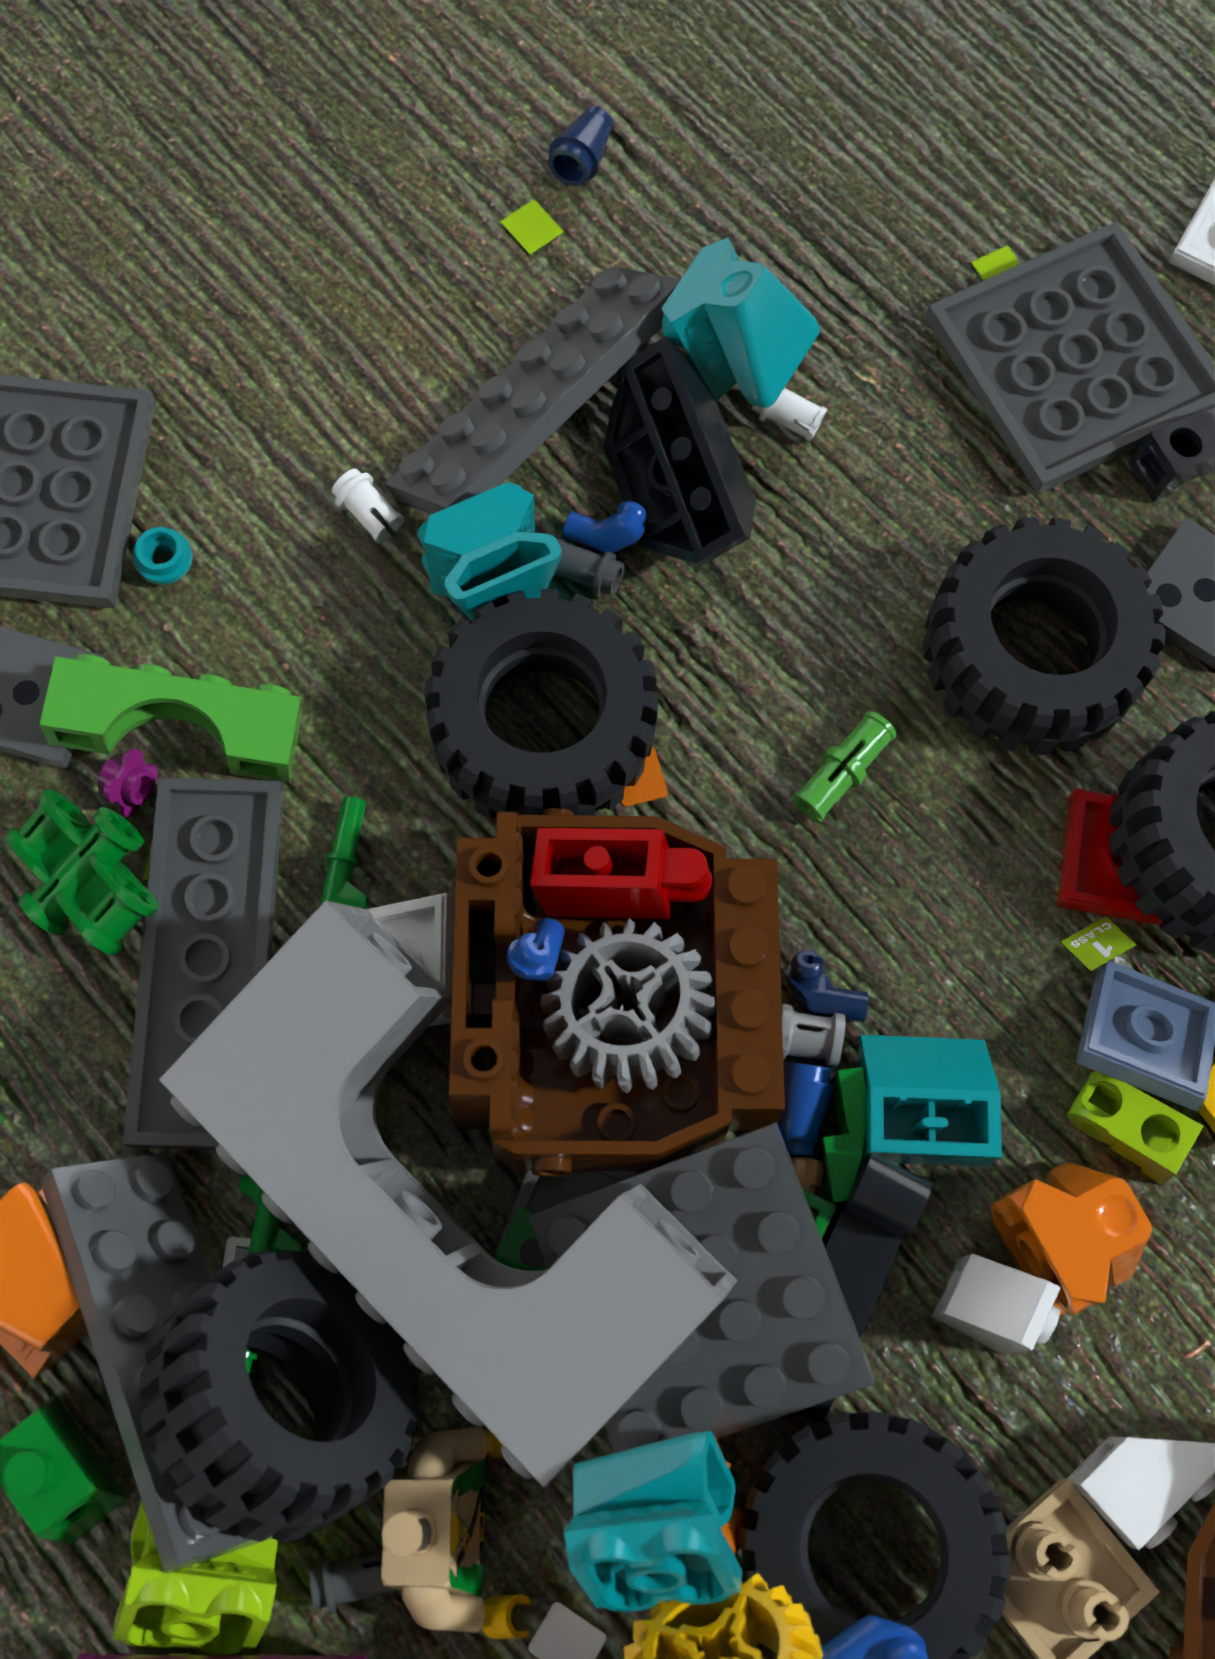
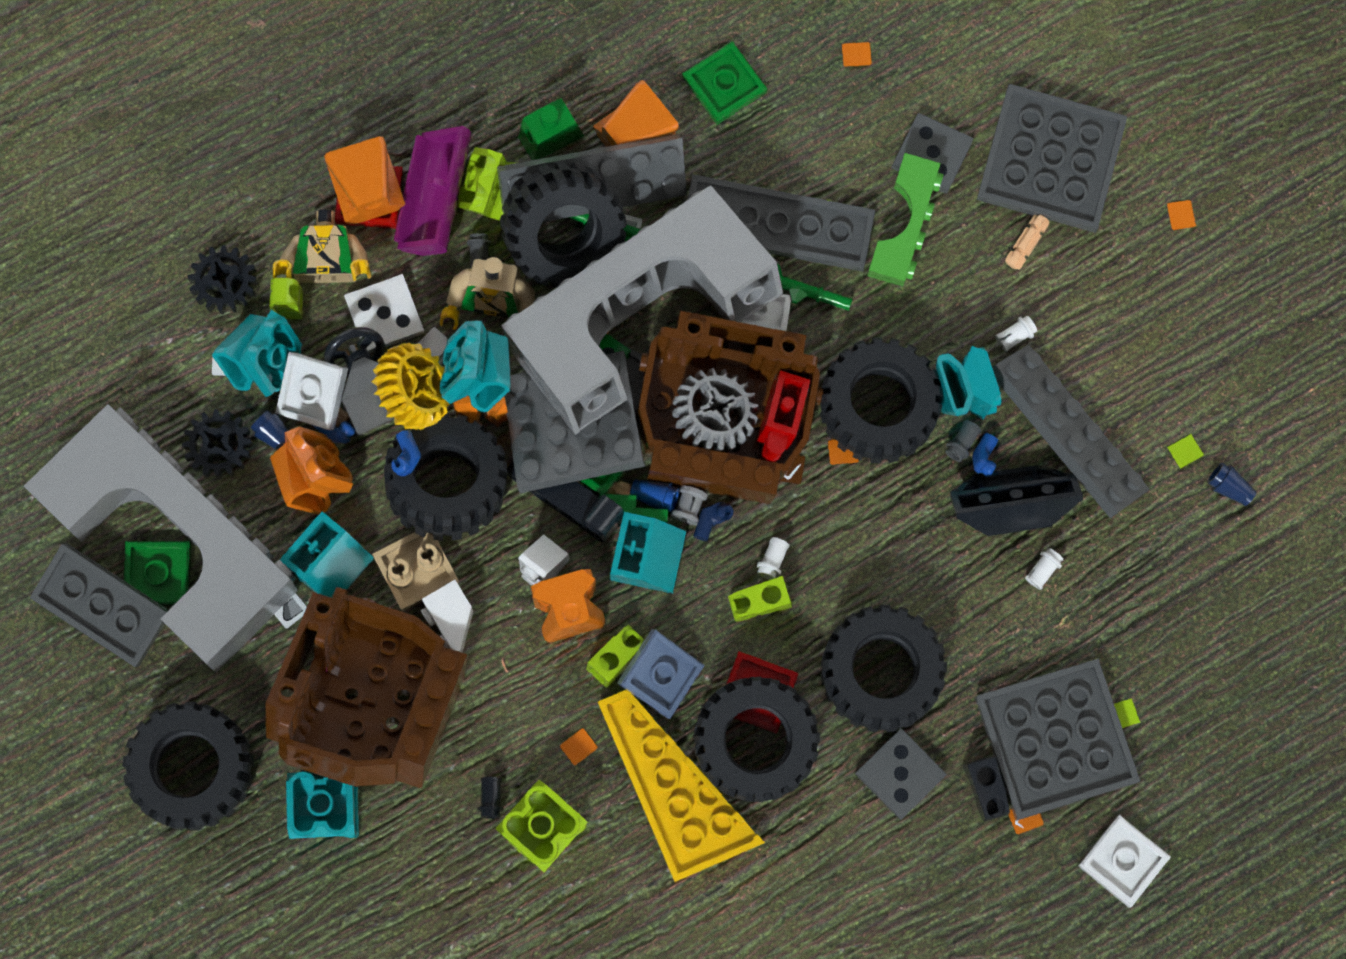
camera: 100 degrees right, 5 degrees up
green axle [5,789,159,956] -> none
magenta plate [98,748,158,818] -> none
teal plate [133,527,193,585] -> none
blue arm [506,918,565,981] -> none
teal piece [661,237,820,408] -> none
bright green pin [792,711,896,823] -> none
lime sticker [1061,916,1136,971] -> none
none -> lime leg [728,576,792,622]
none -> white pin [757,537,790,580]
none -> light nougat axle [1005,214,1050,270]
none -> orange sticker [1167,200,1196,230]

